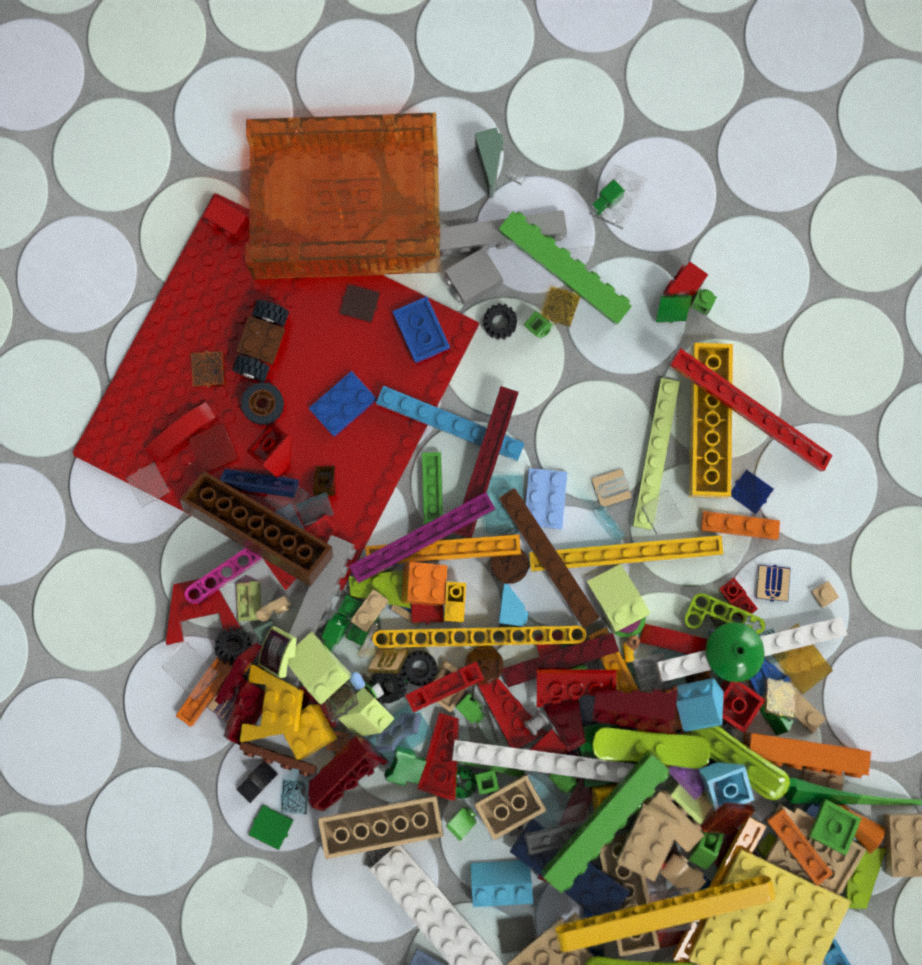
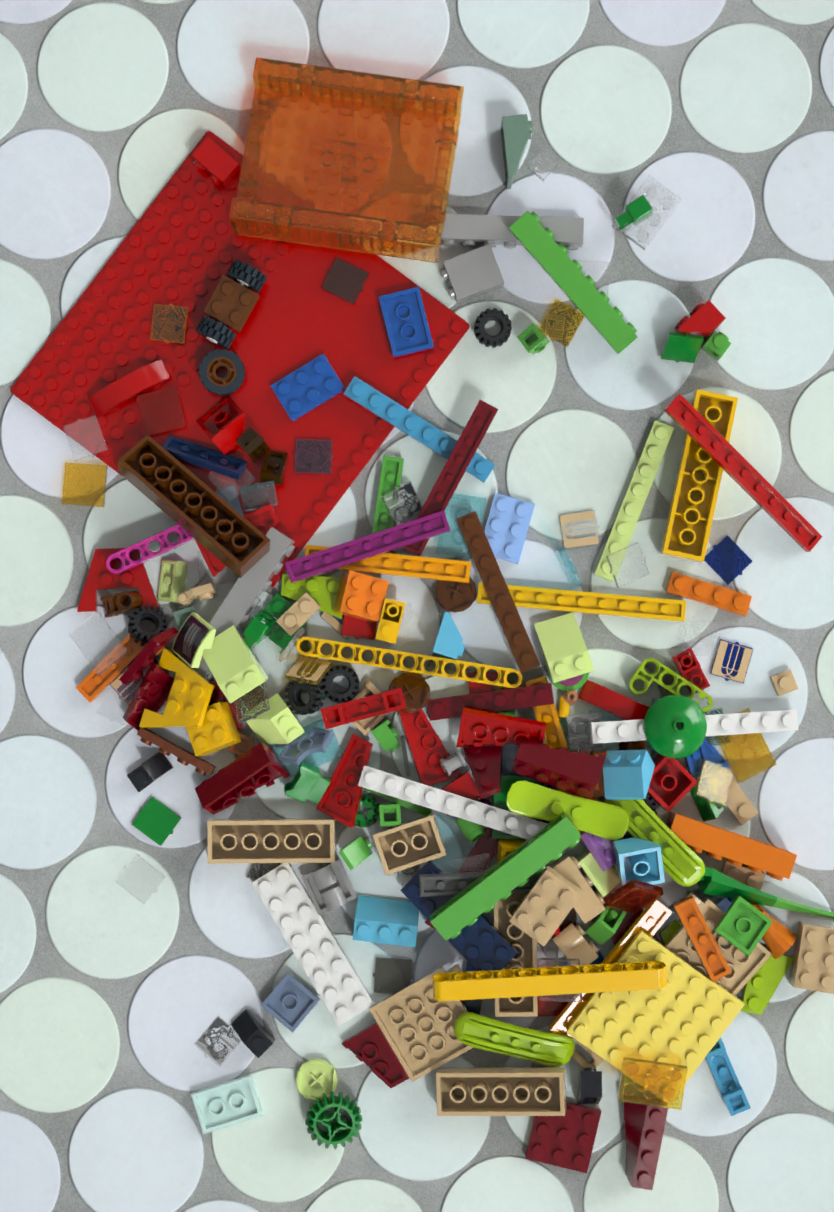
camera: 10 degrees right, 5 degrees up
clear light blue piece [281,780,309,814] -> none
piece [349,672,384,698] -> none
none -> clear yellow tile [62,463,108,507]
none -> reddish brown piece [100,591,143,618]
none -> dark brown slope [236,427,270,462]
none -> piece [293,439,334,474]
none -> light grey plate [302,859,357,915]
none -> piece [381,481,422,526]

